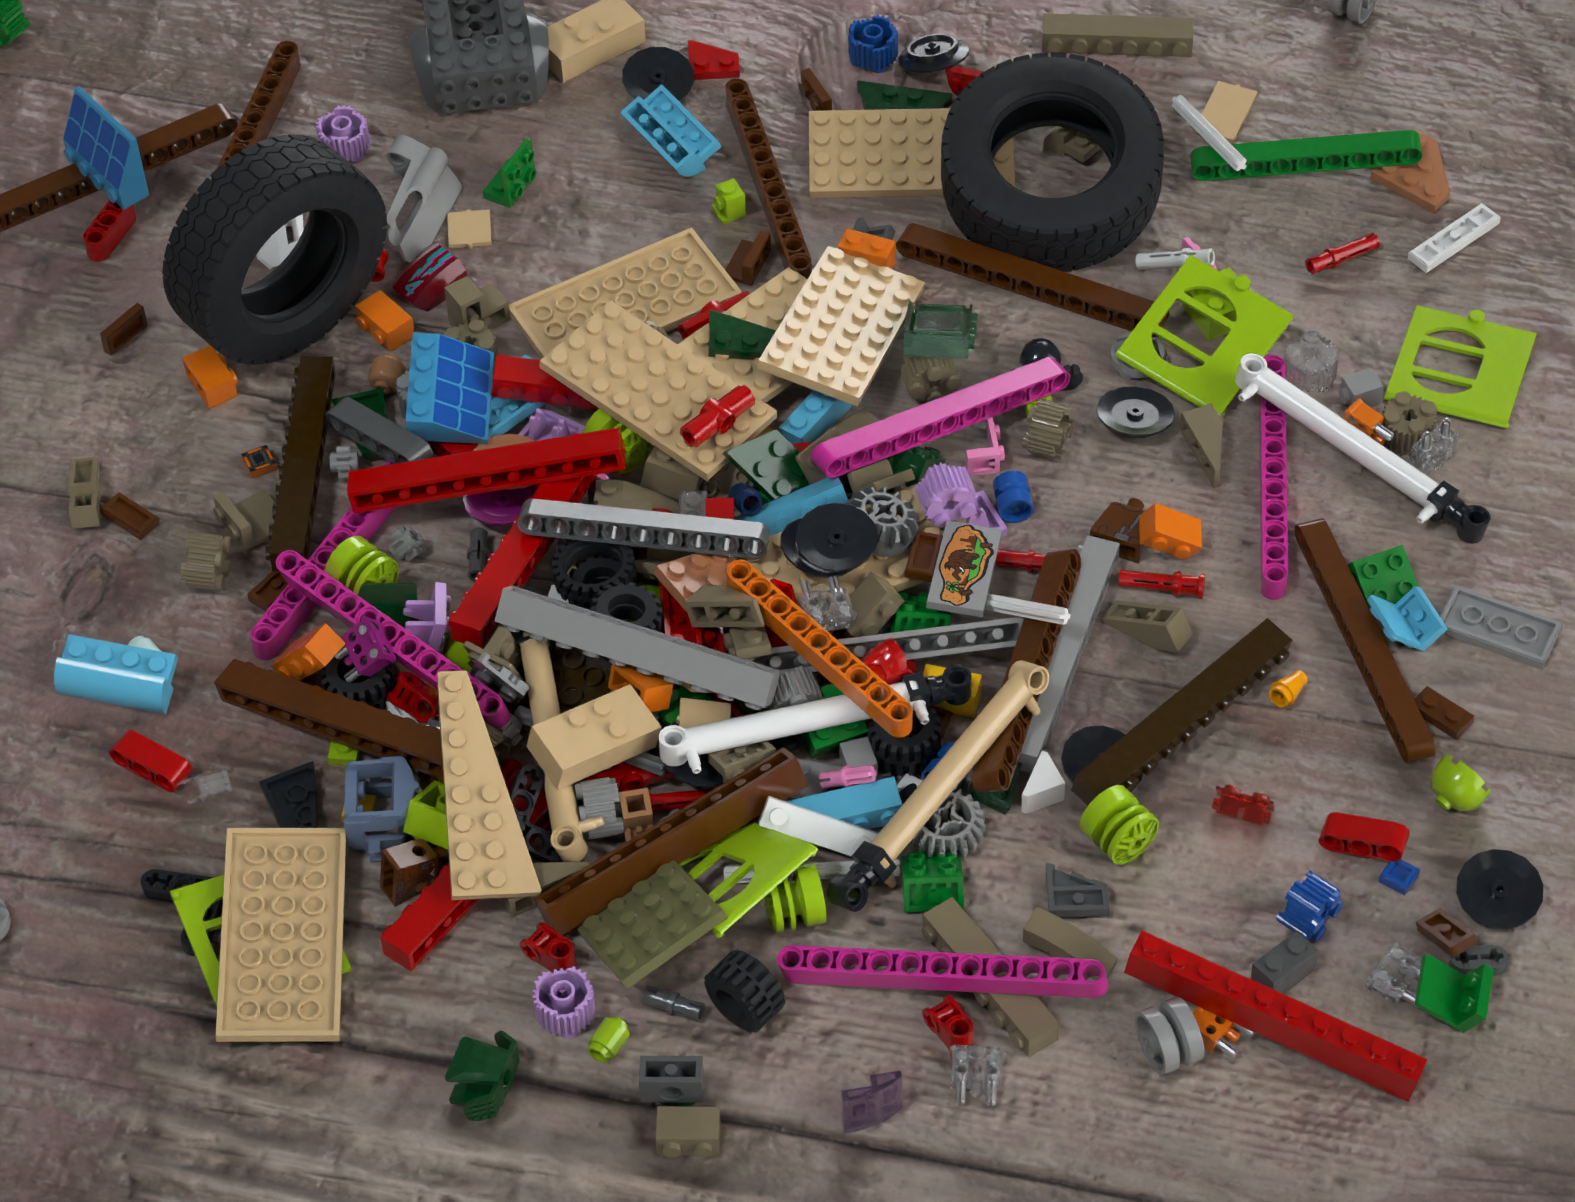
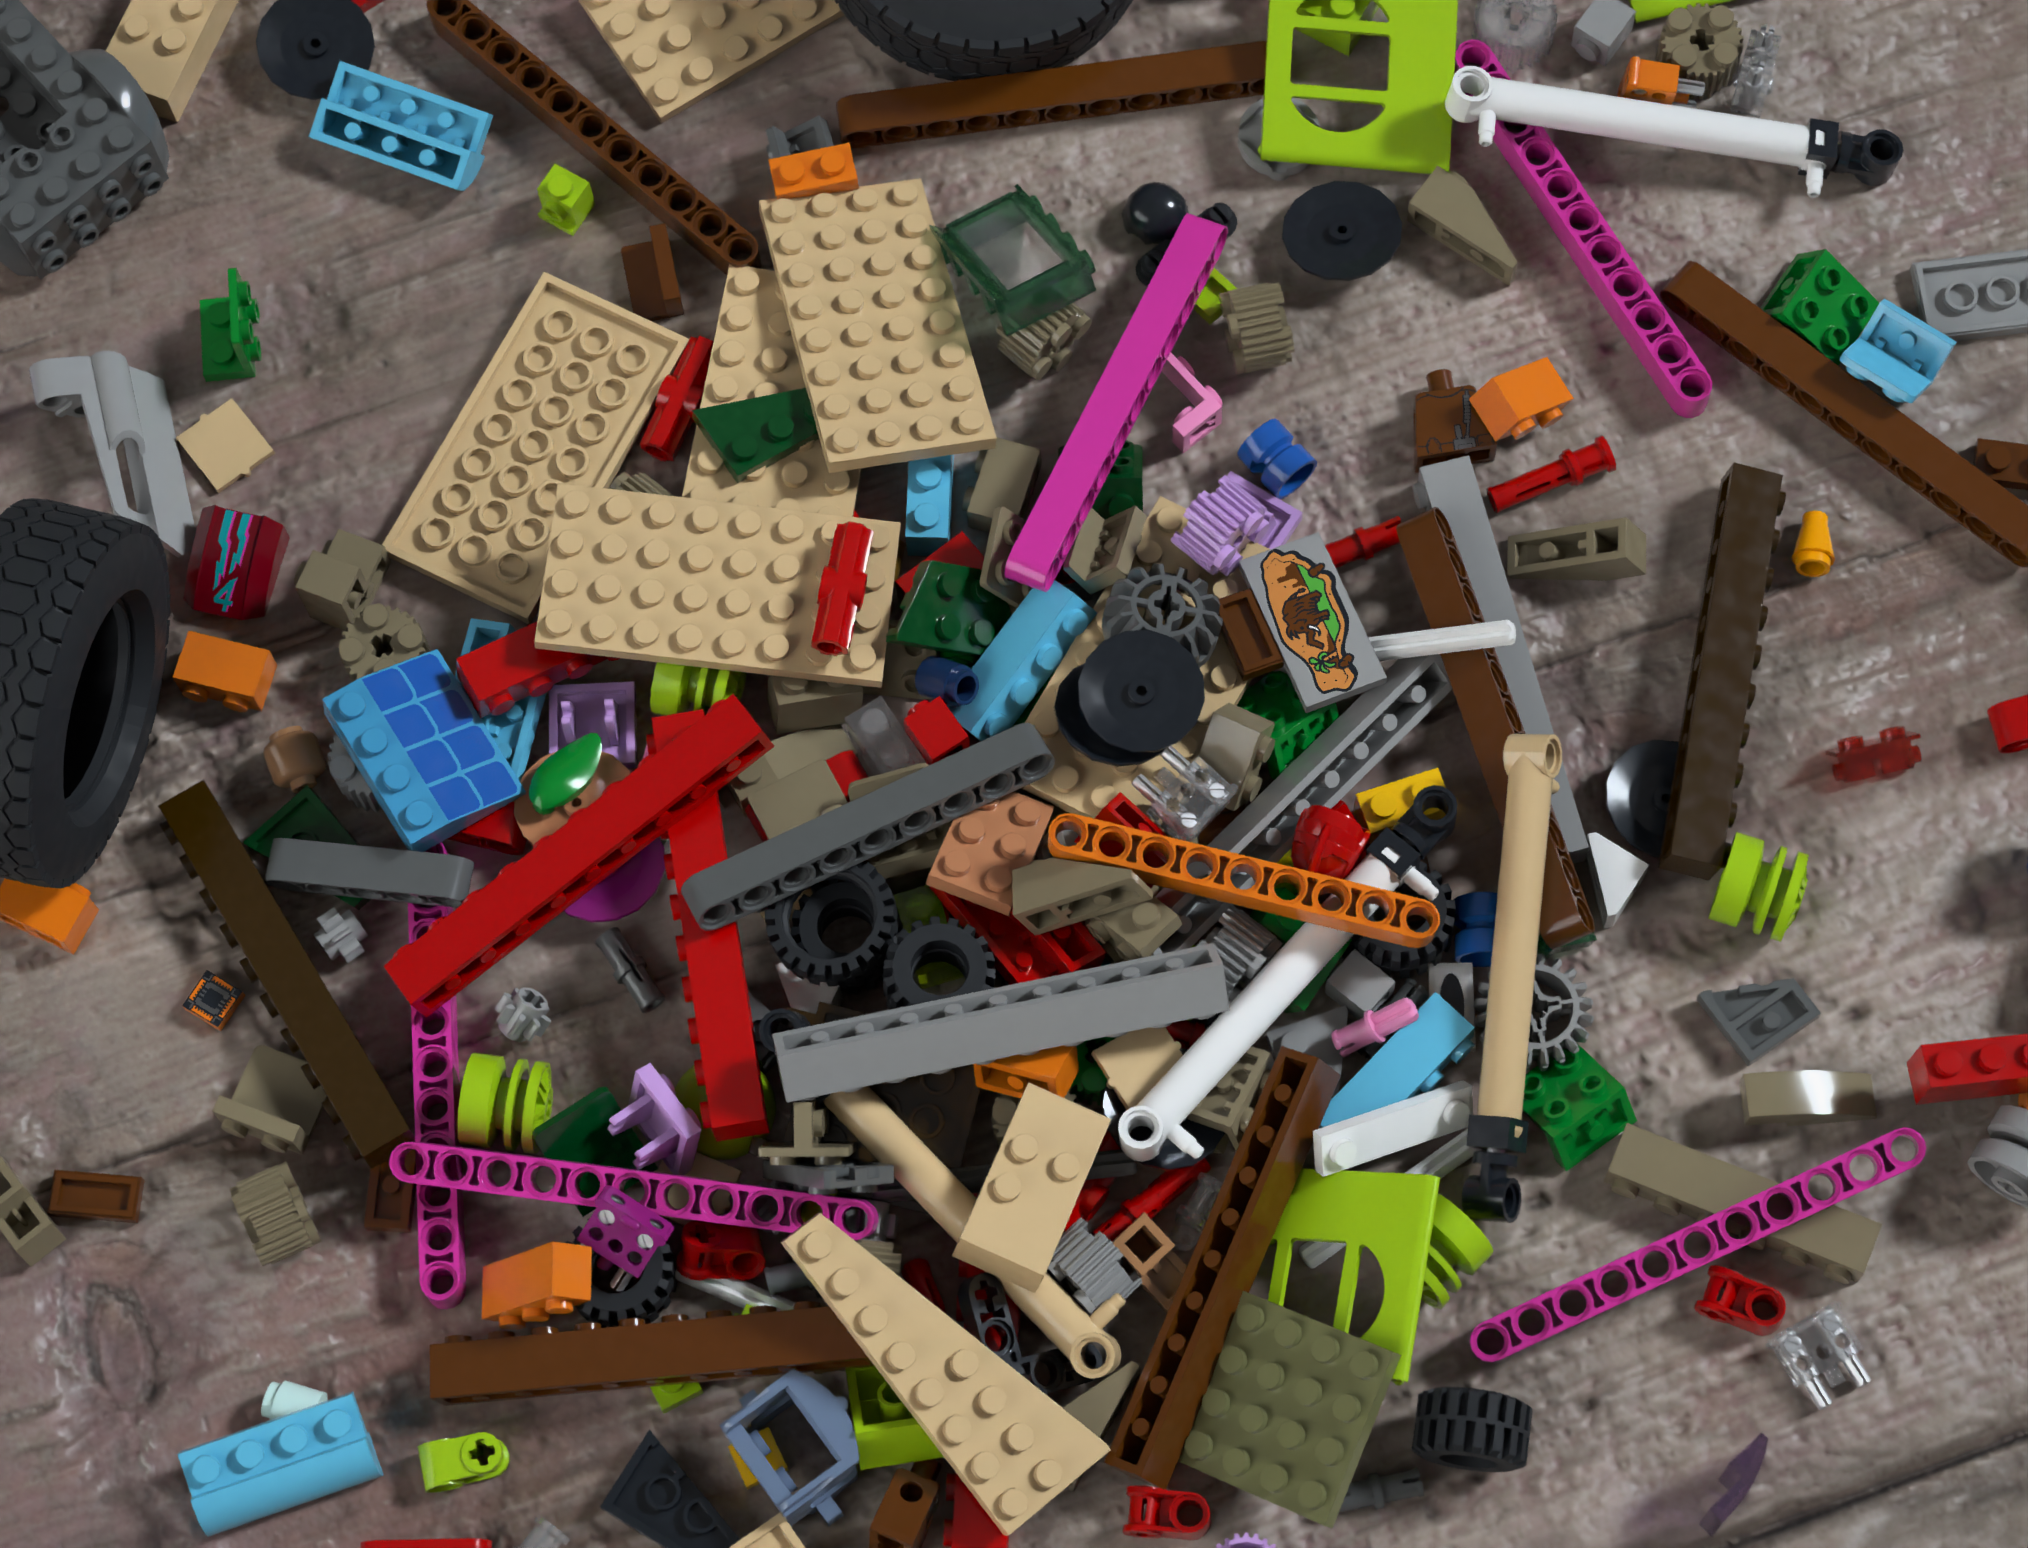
camera: 30 degrees left, 20 degrees up
none -> lime piece [418,1432,510,1493]
none -> green arm [529,733,602,815]

